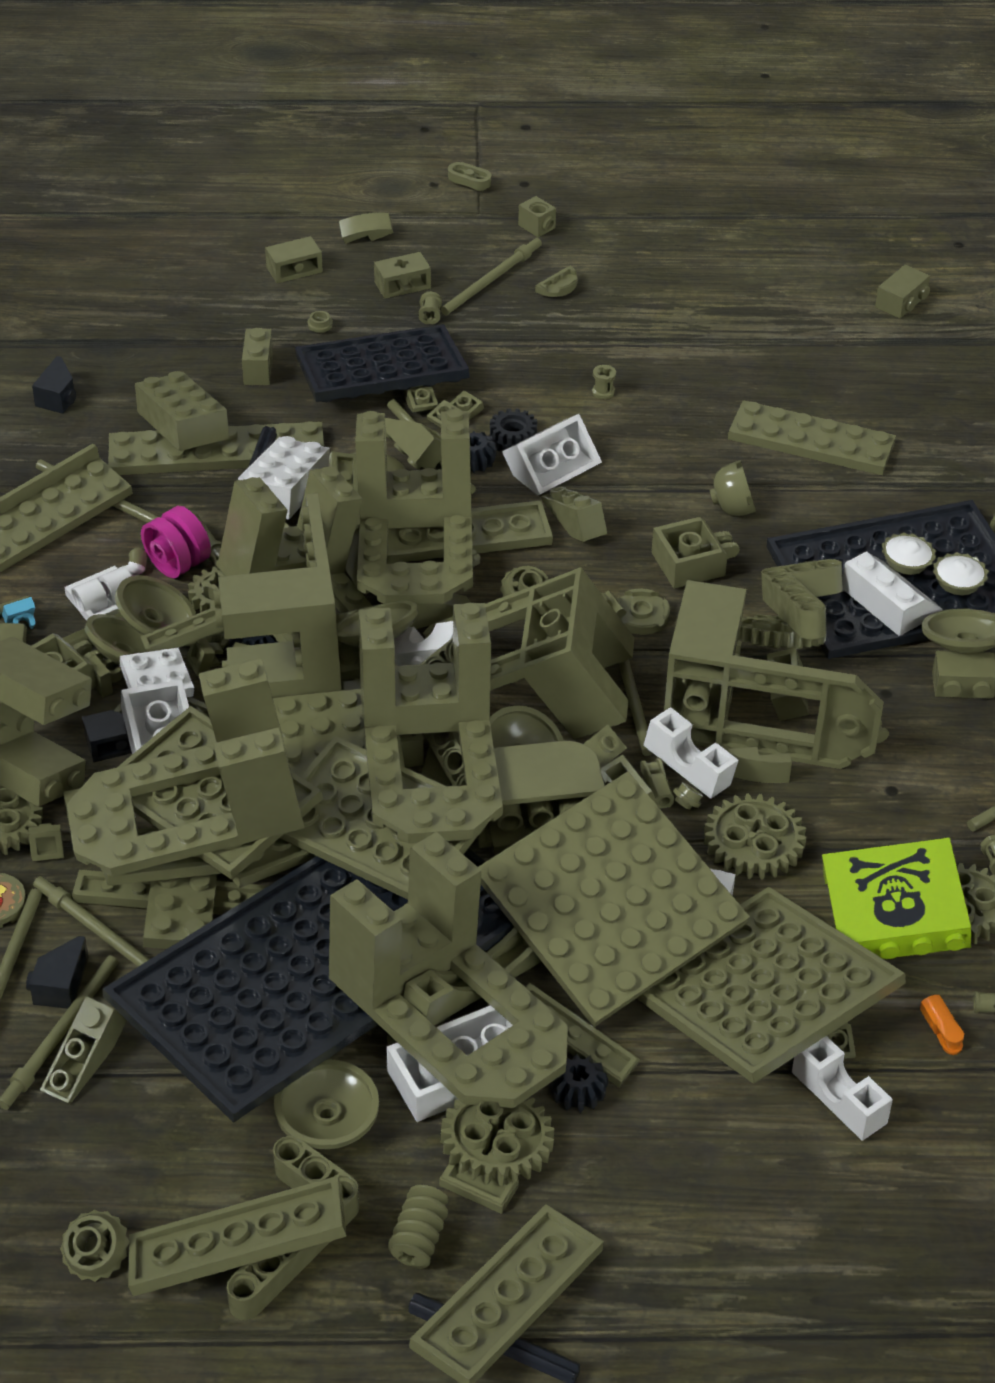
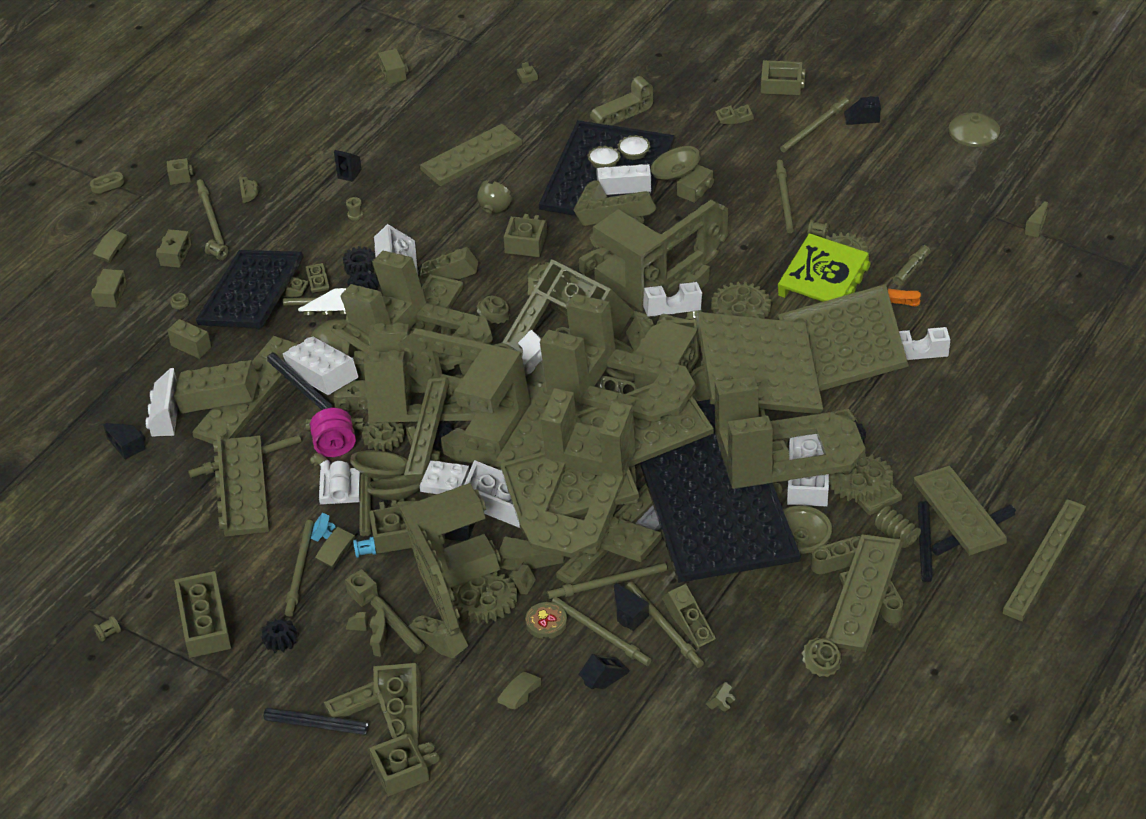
camera: 55 degrees left, 0 degrees up
none -> white slope [146,368,178,436]
none -> black slope [334,150,362,182]
none -> black axle [918,501,933,582]

